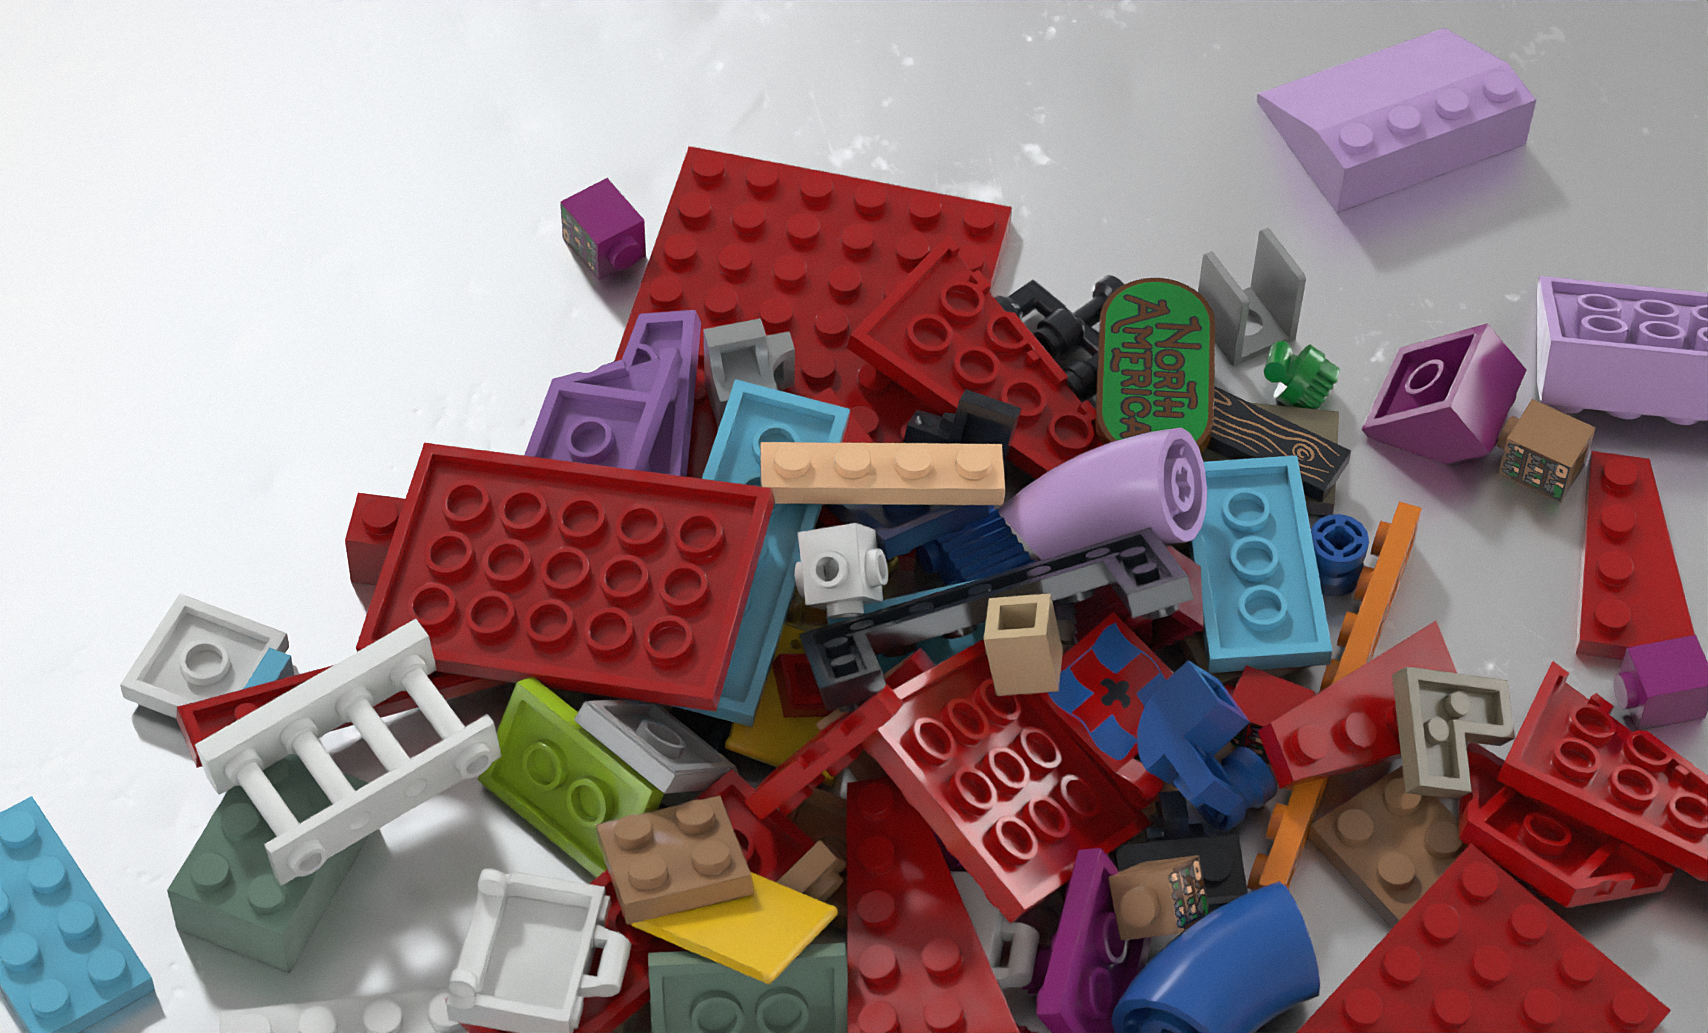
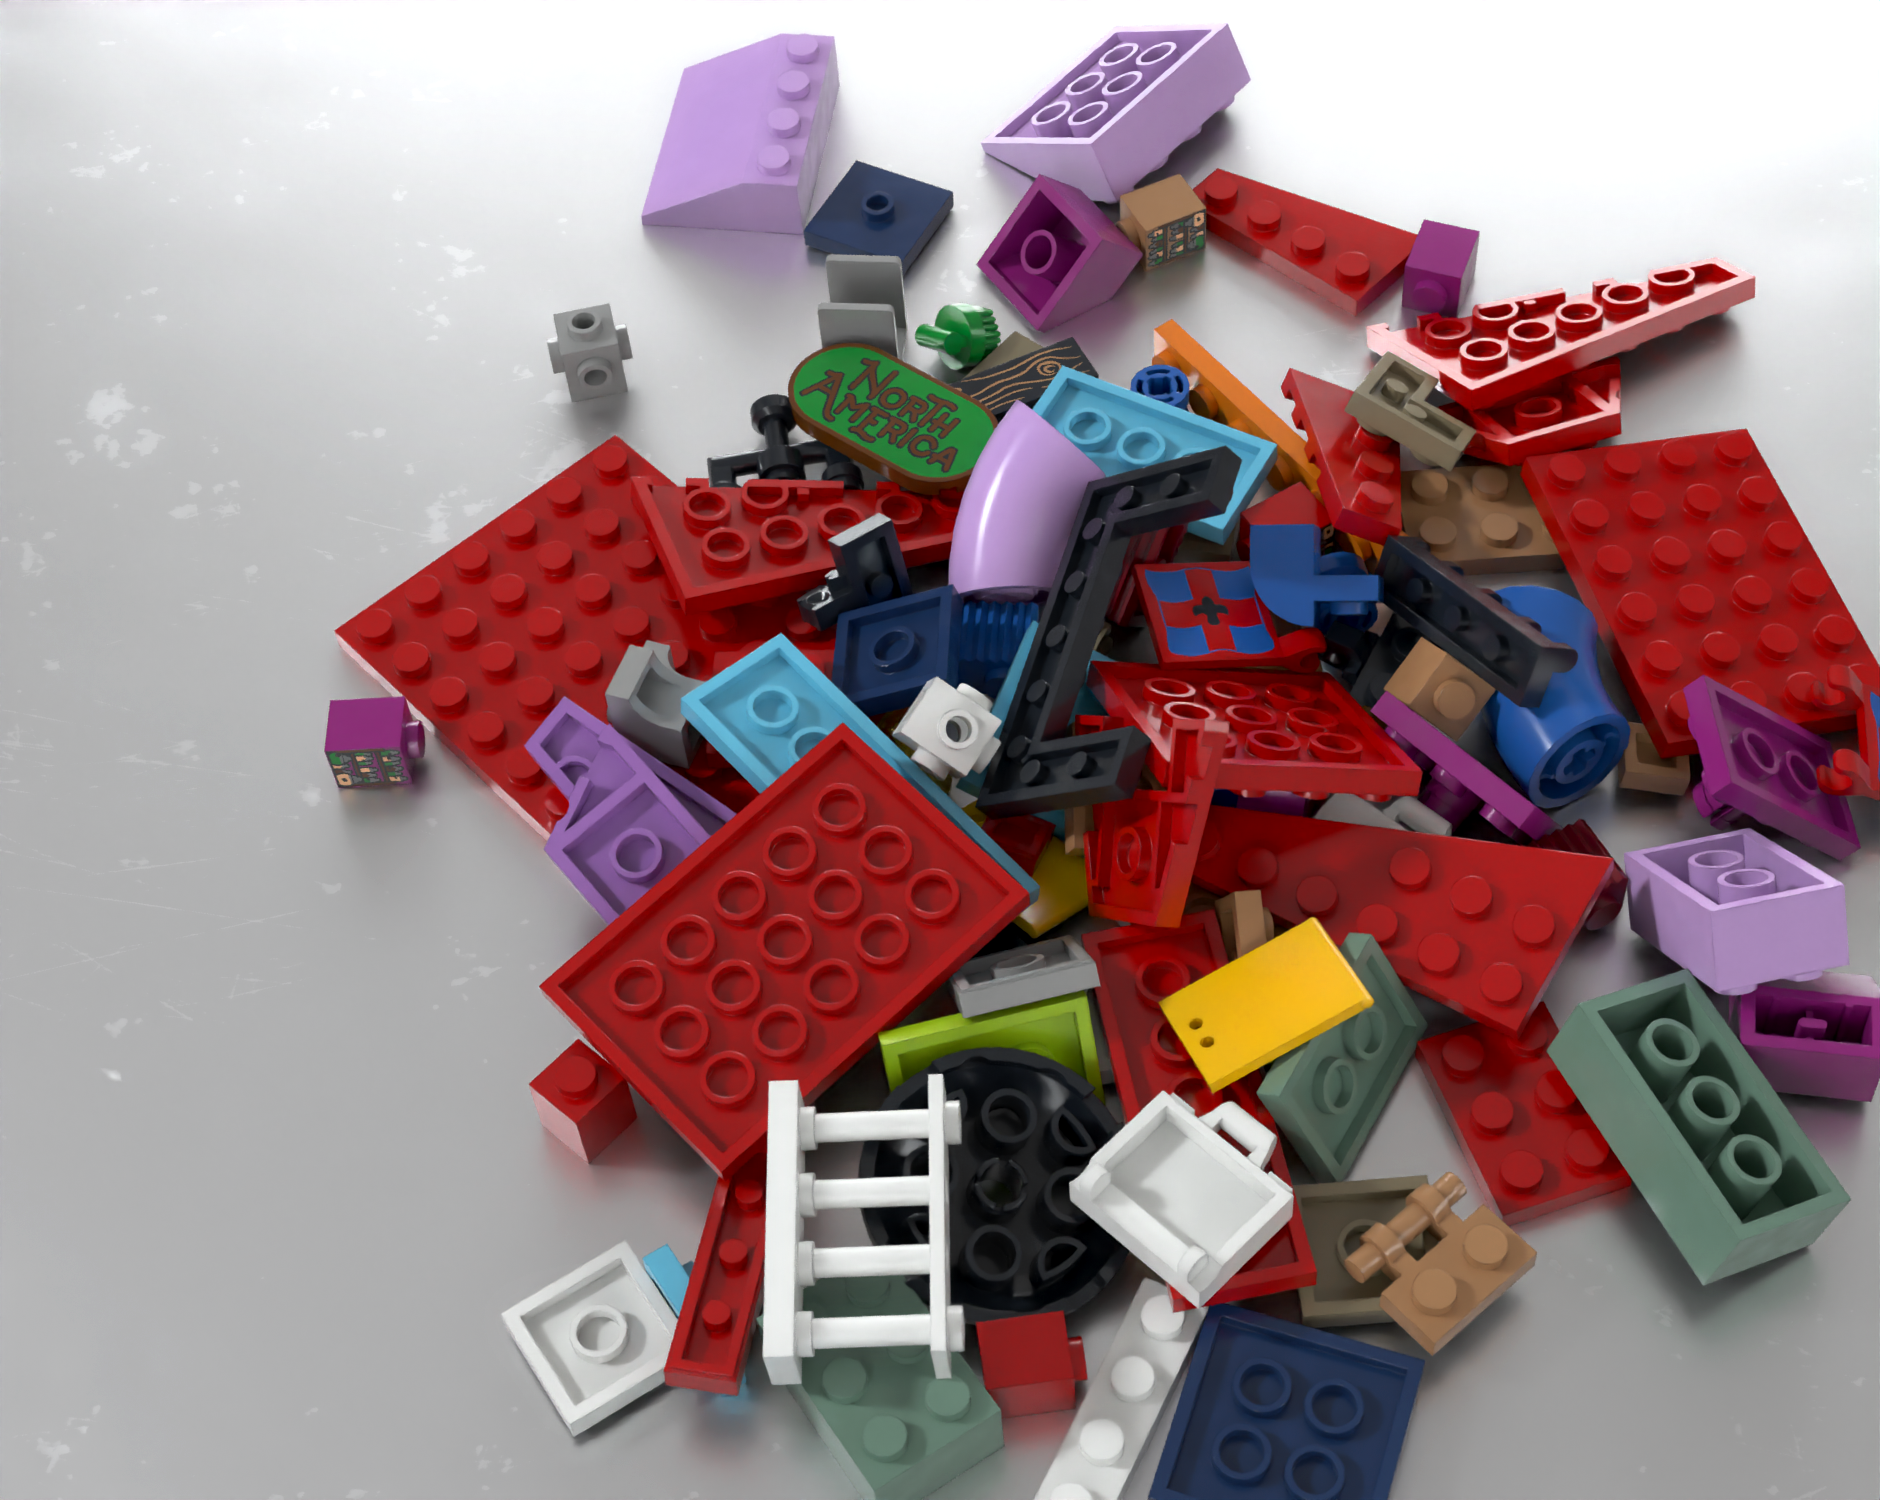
camera: 50 degrees left, 0 degrees up
medium nougat plate [596,796,753,924] -> none
light nougat plate [760,442,1005,505] -> none
tan brick [984,593,1063,696] -> none
none -> light grey brick [547,303,633,403]
none -> dark blue plate [803,160,954,276]
none -> black brick [858,1047,1130,1325]
none -> red brick [976,1310,1088,1419]
none -> black hinge [1374,535,1578,708]

